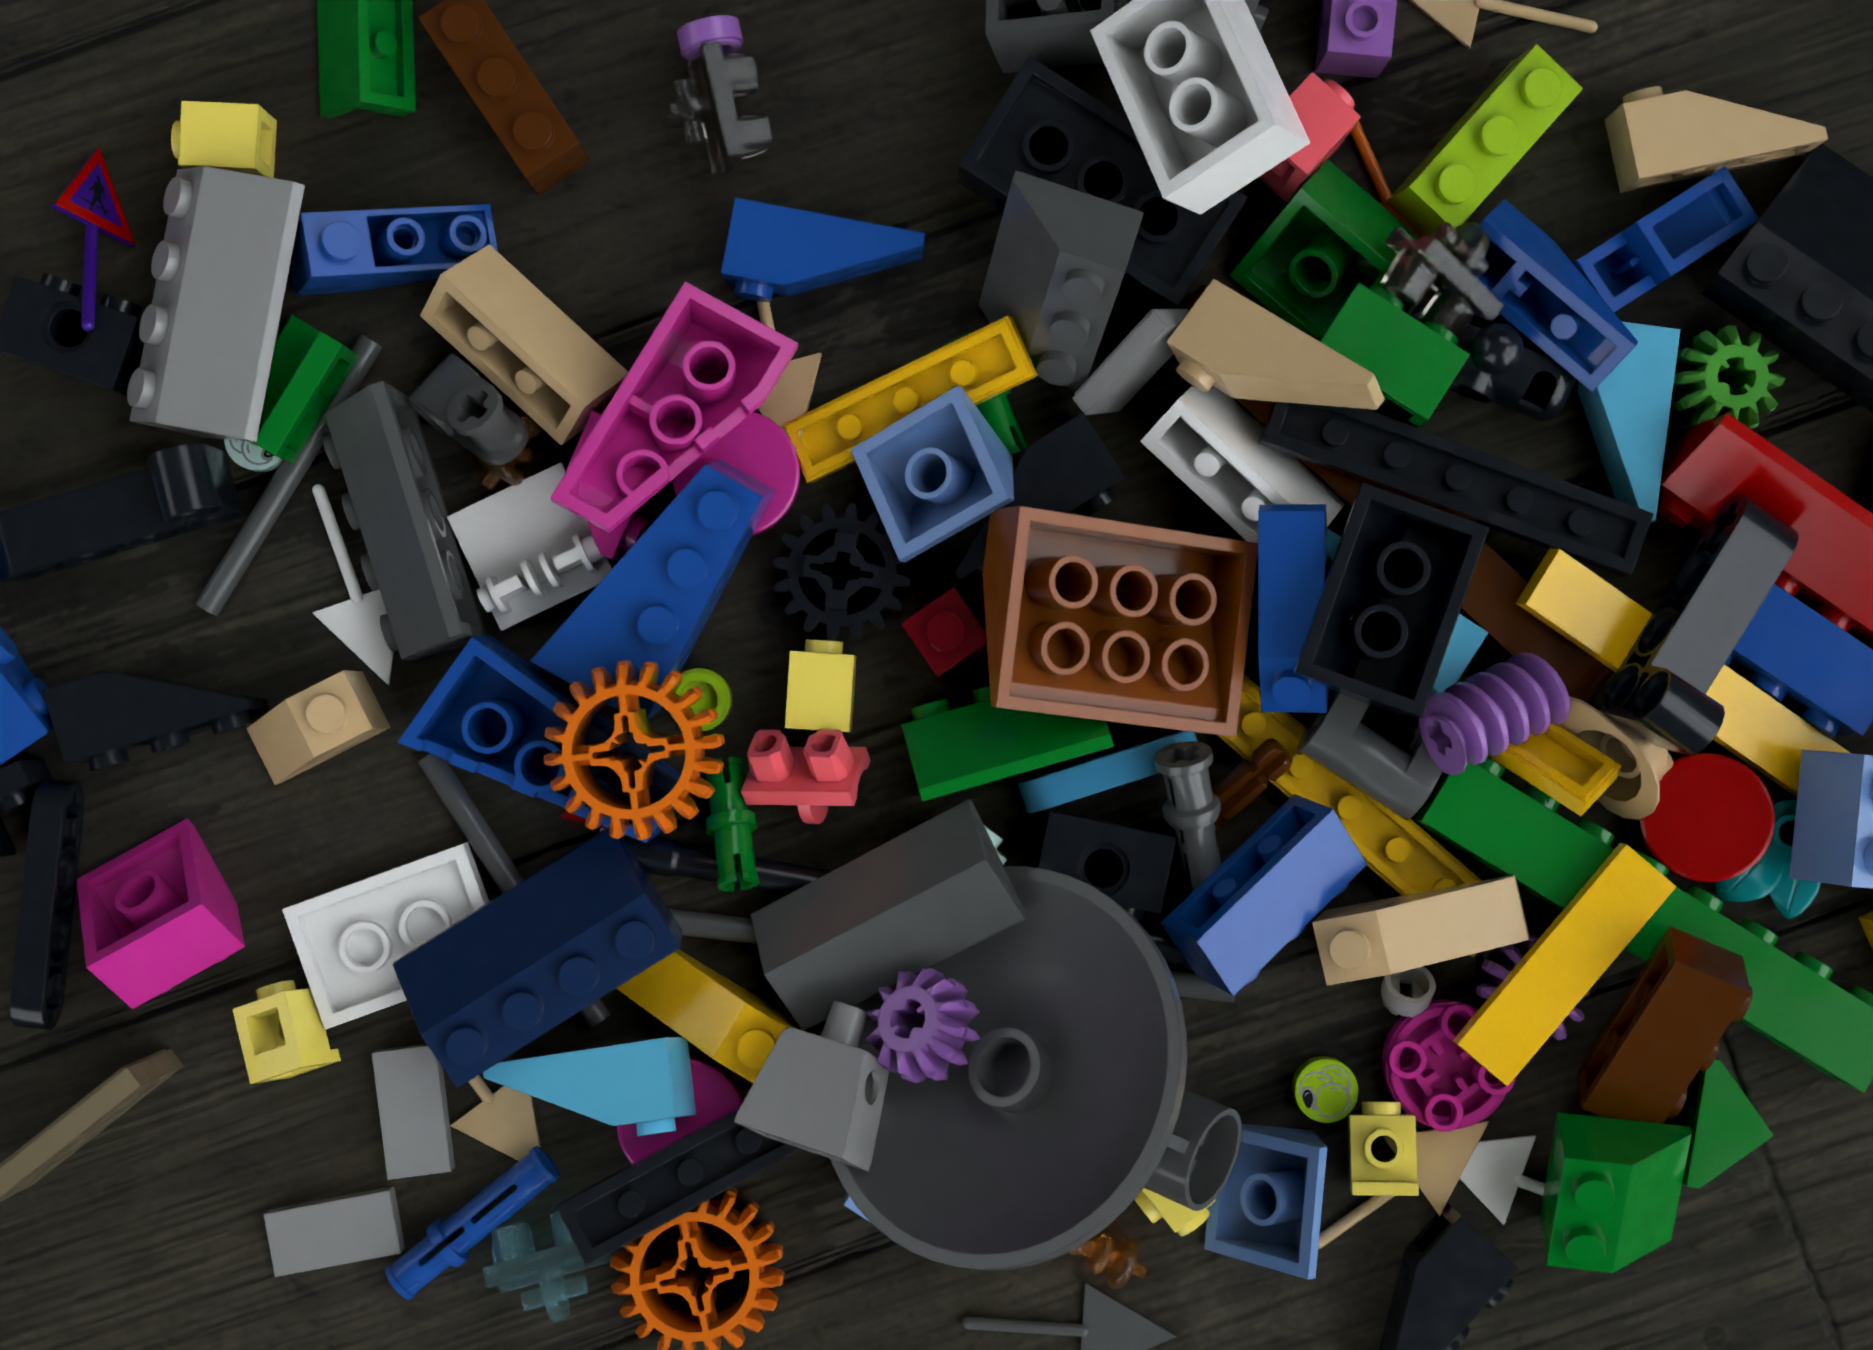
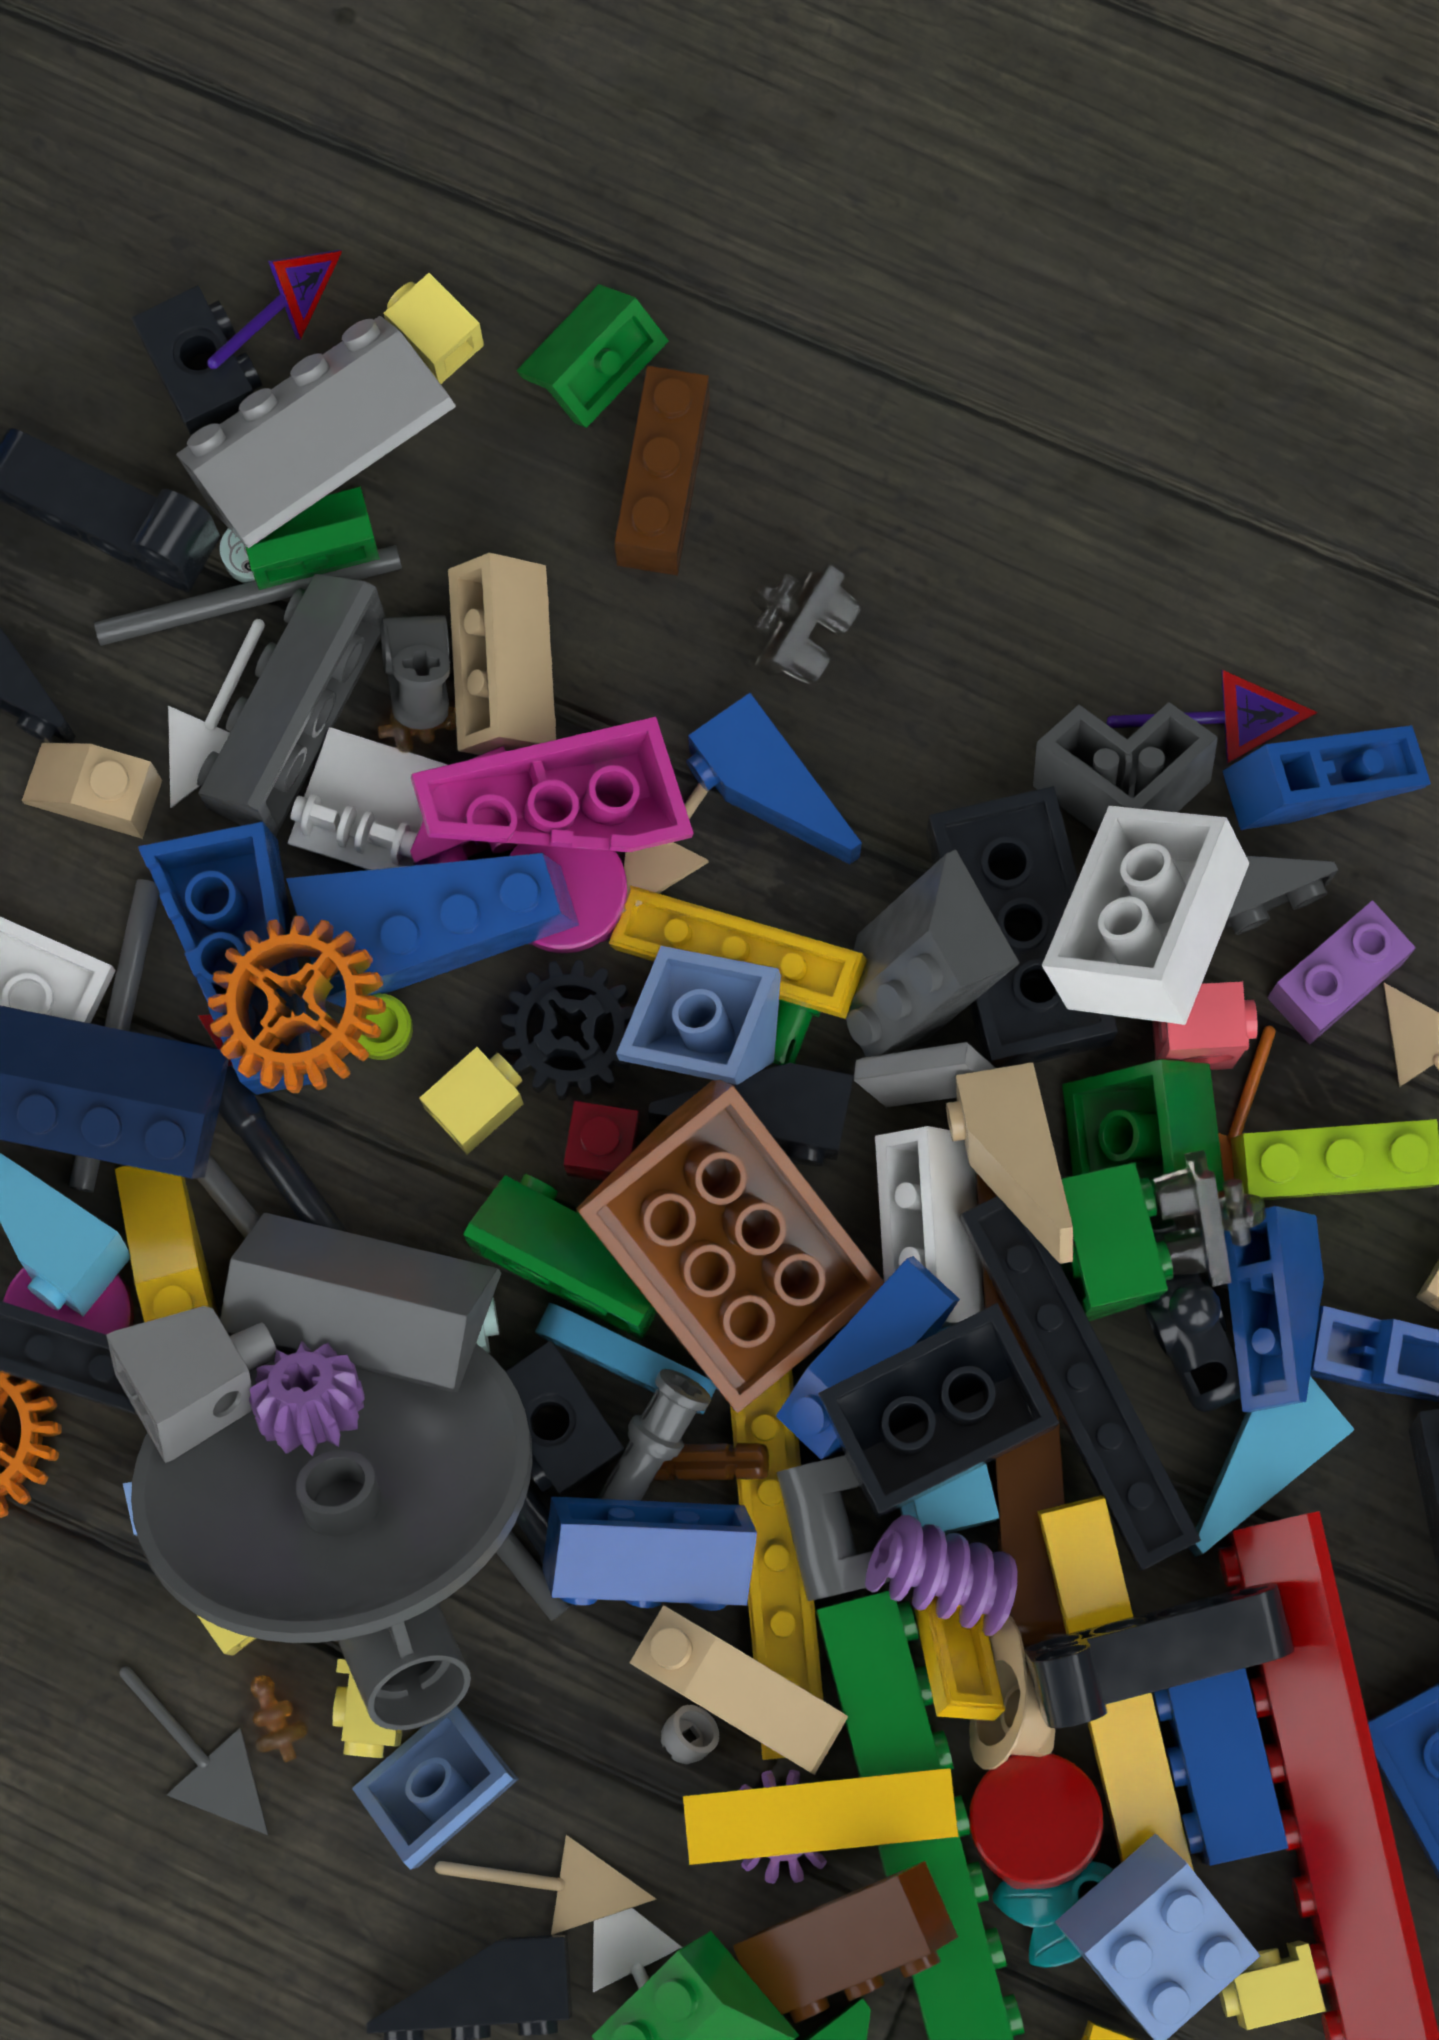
camera: 45 degrees right, 10 degrees down
blue slope [290,204,498,296] -> none
medium lavender tile [676,15,744,61] -> none
green pin [704,757,760,892] -> none
coral hips [741,730,871,824] -> none
lime tile [1291,1056,1359,1123] -> none
light yellow brick [1348,1101,1419,1196] -> none
dark pink tile [1381,999,1516,1131] -> none
bright green gear [1673,325,1786,429] -> none

